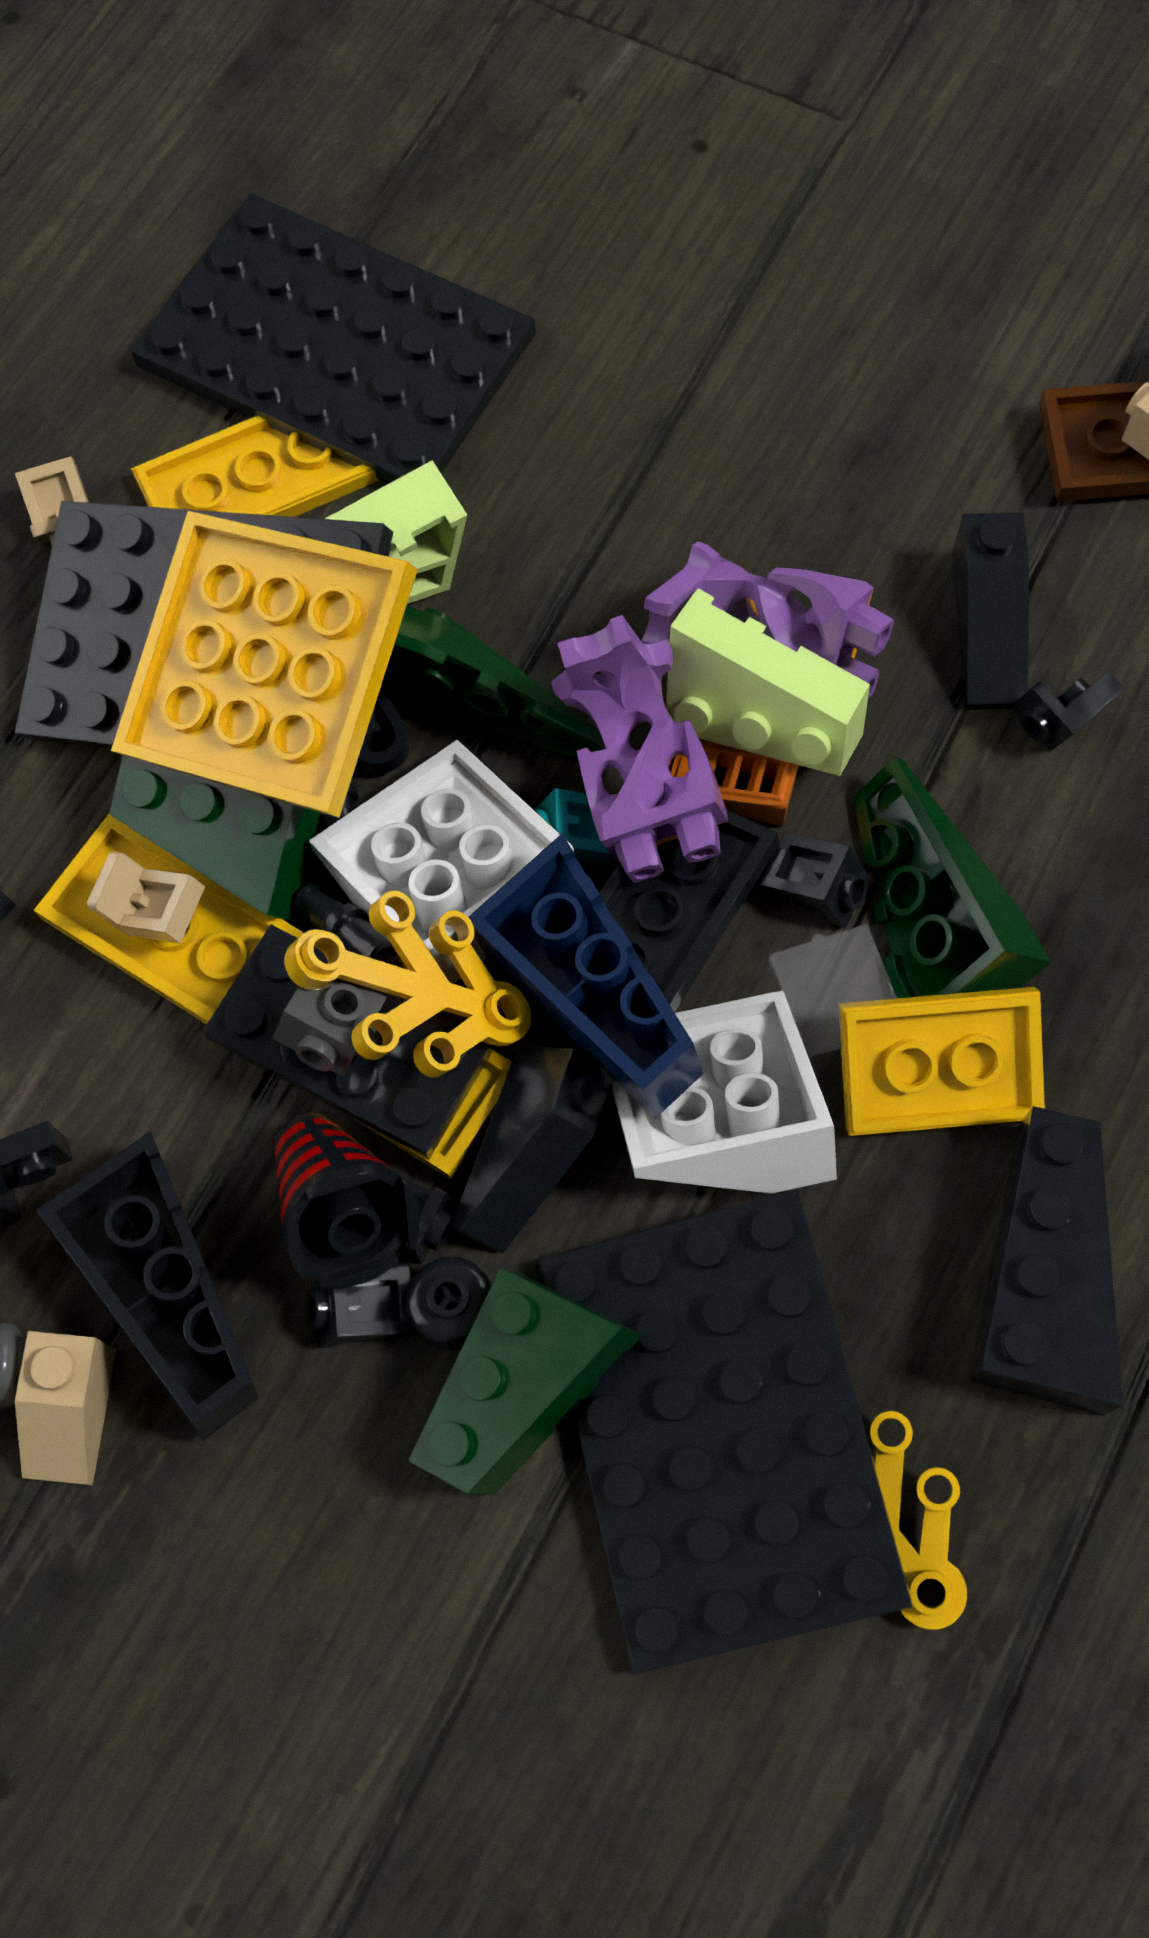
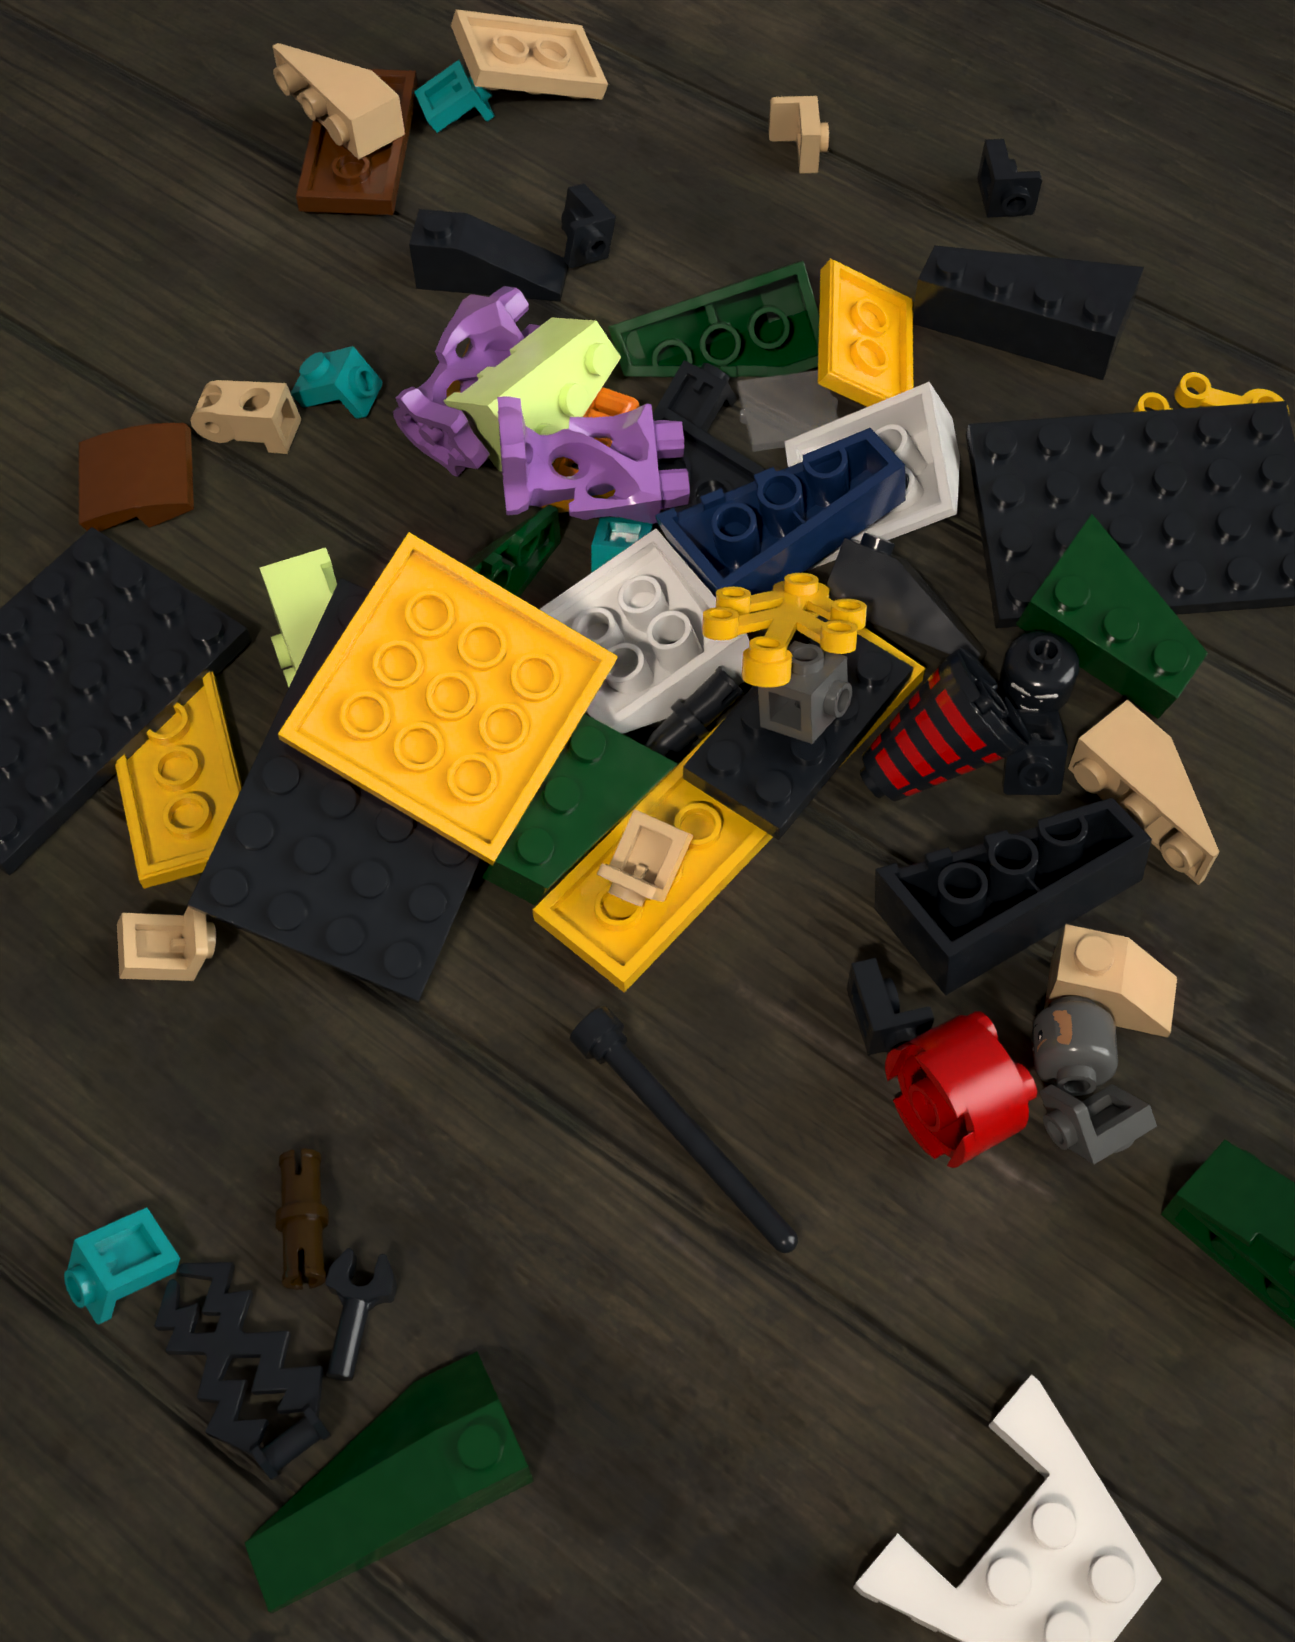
camera: 85 degrees left, 10 degrees down
none -> reddish brown slope [79,423,194,532]
none -> tan leg [190,380,302,454]
none -> teal bracket [291,346,383,419]
none -> tan slope [1068,700,1219,885]

